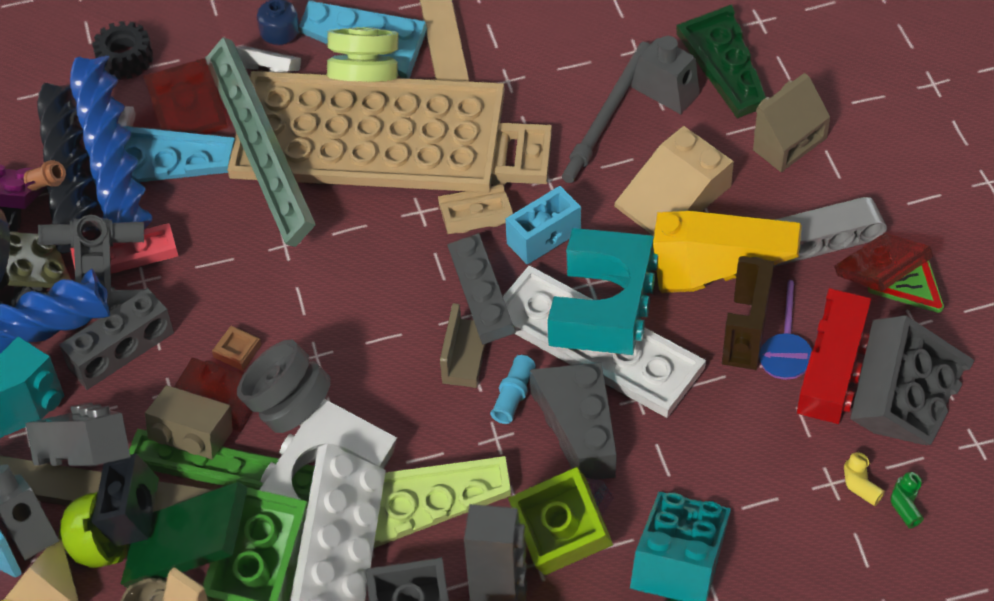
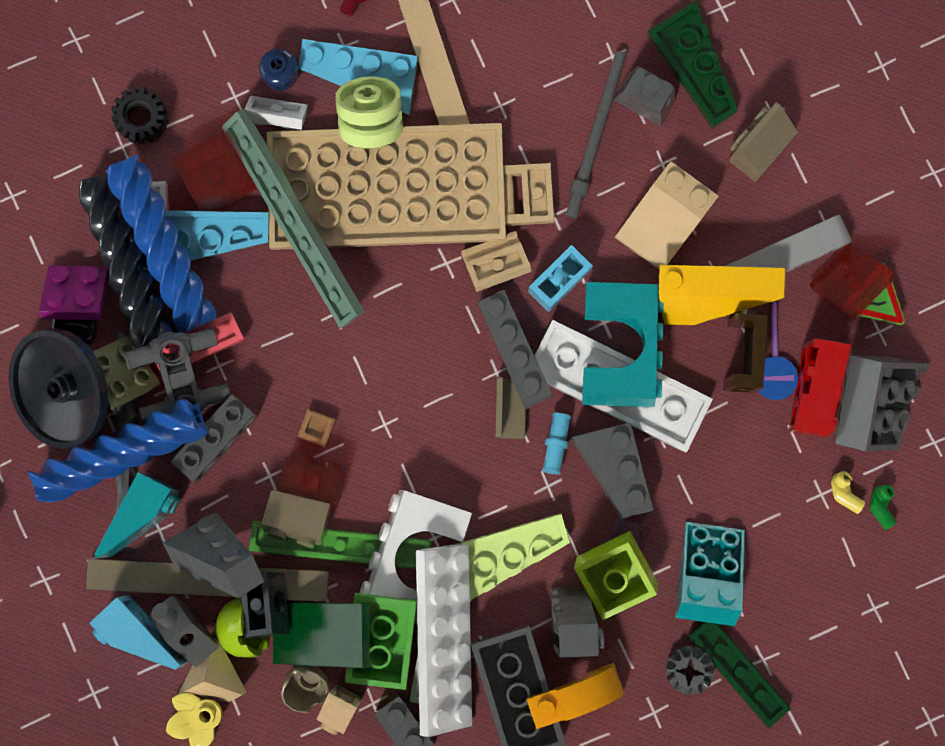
camera: 15 degrees left, 30 degrees up
nougat pin [24,160,66,191] -> none
dark grey wheel [237,340,331,433] -> none

